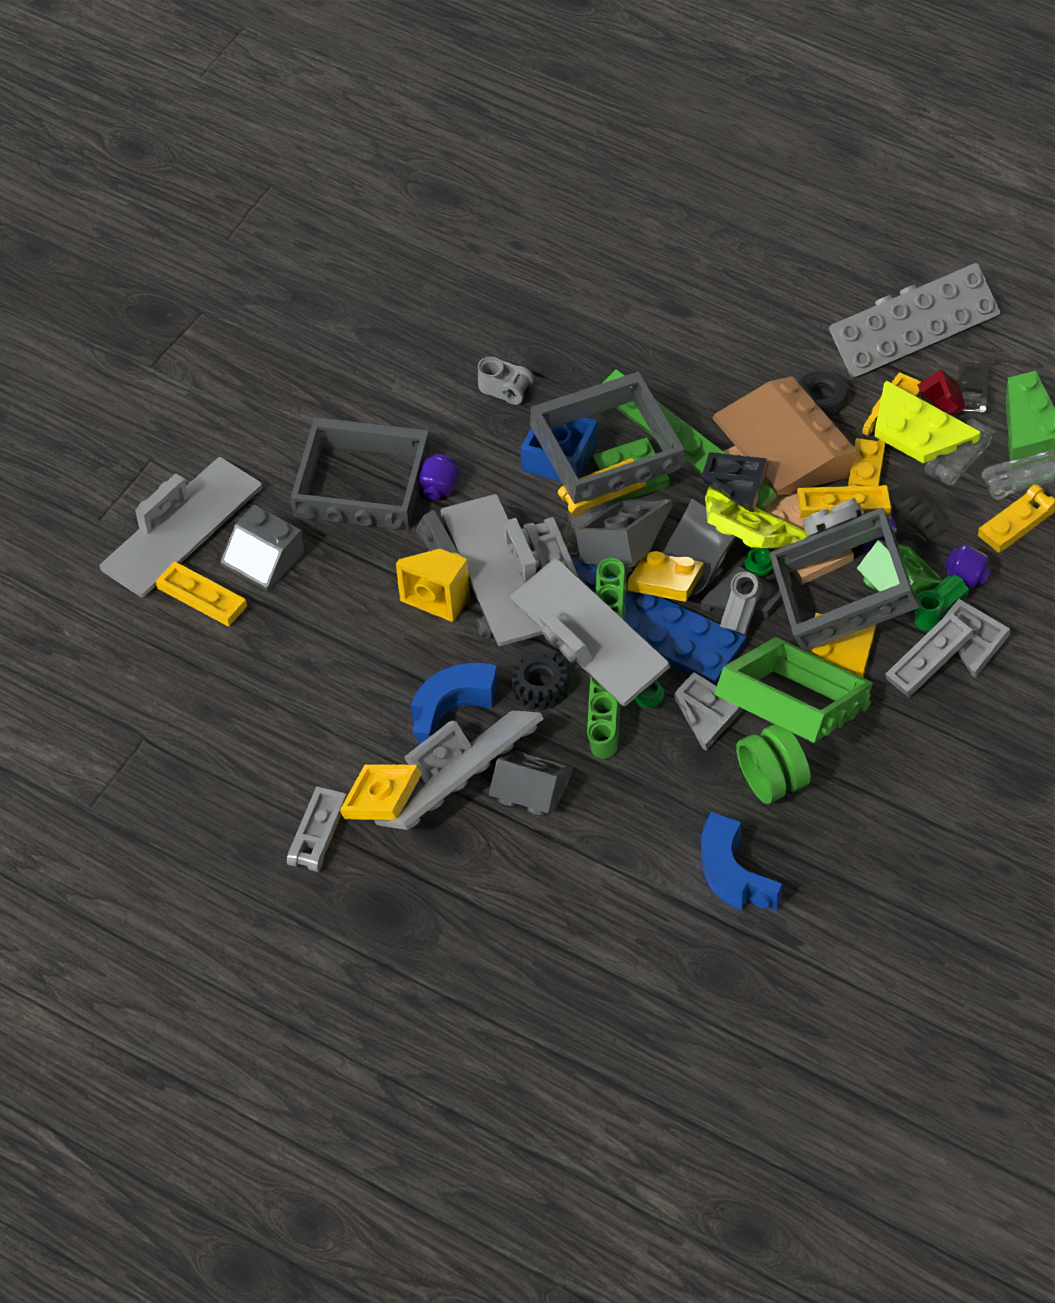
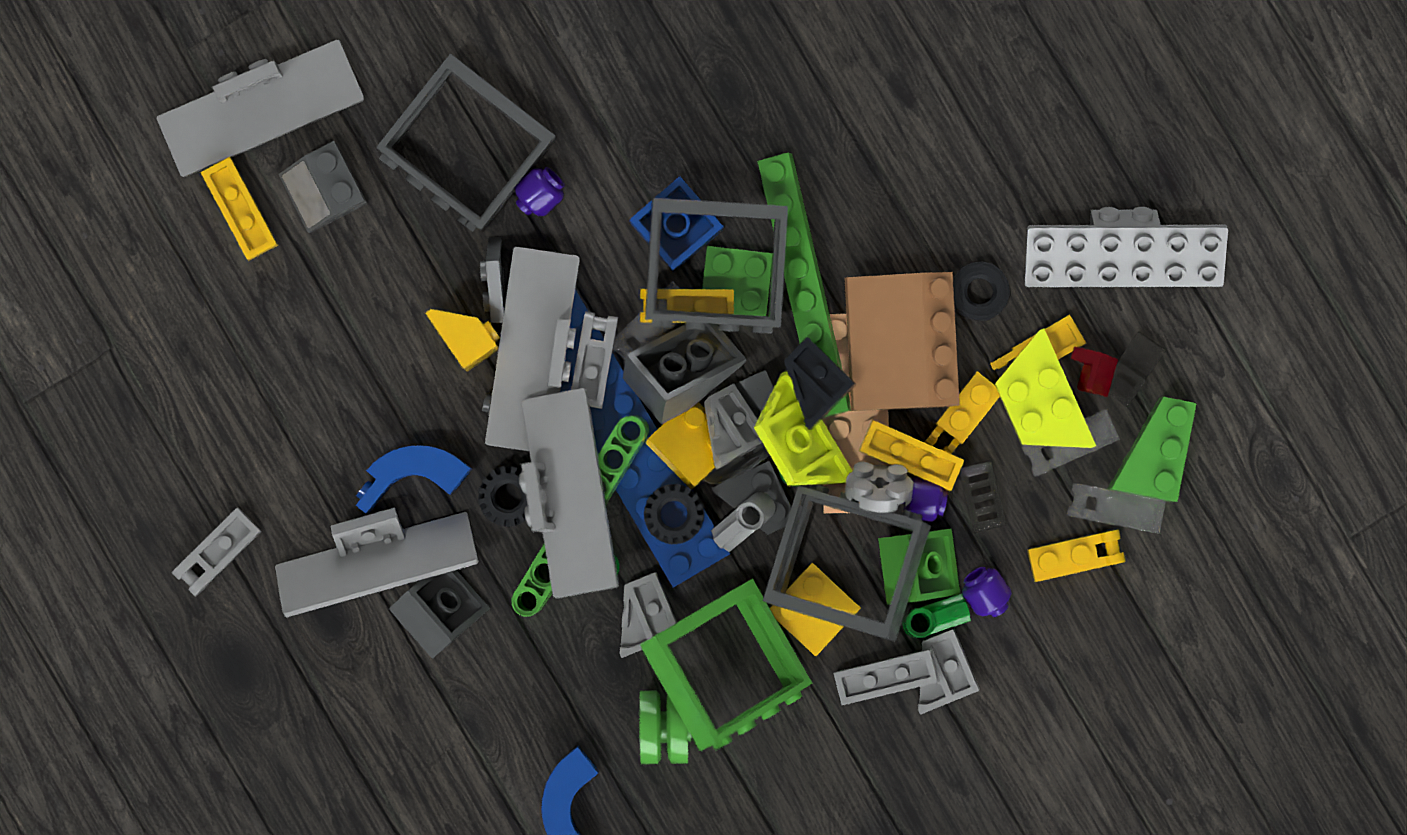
camera: 20 degrees right, 35 degrees up
yellow plate [339,765,422,820] -> none
light grey piece [478,357,535,405] -> none
none -> black tyre [644,484,704,544]
none -> light grey wing [704,384,763,469]

